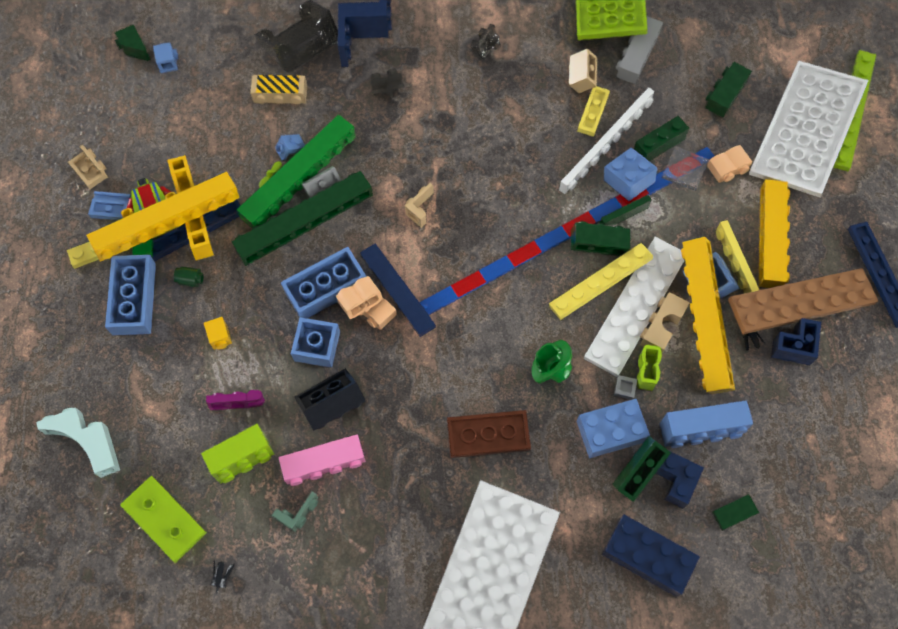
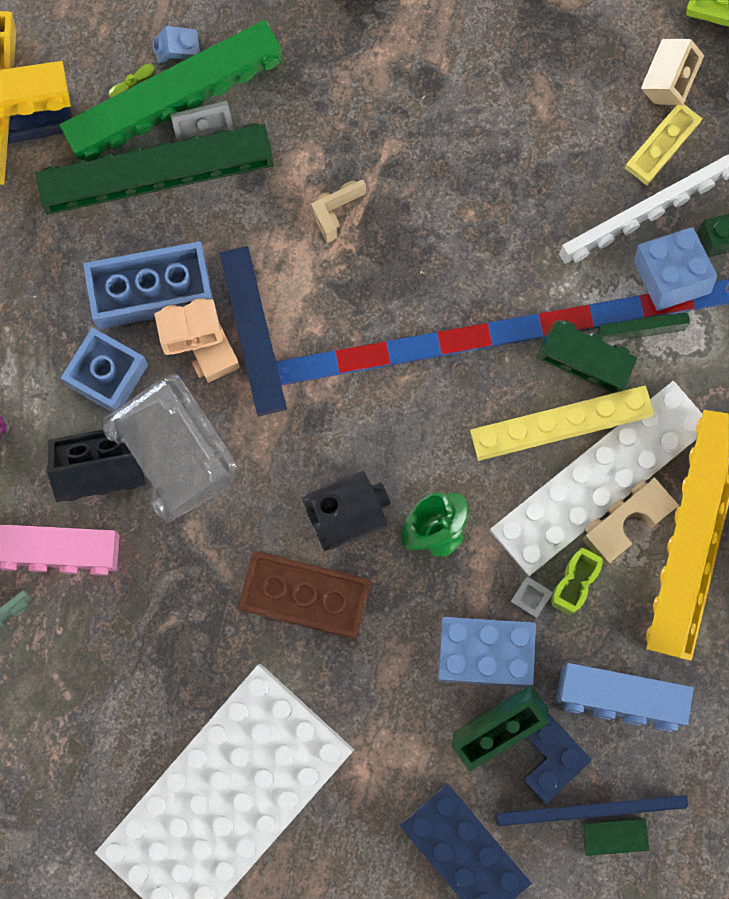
camera: 20 degrees right, 10 degrees up
none -> clear windscreen [103,373,237,523]
none -> black cylinder [301,470,391,552]
none -> dark blue tile [495,795,688,826]

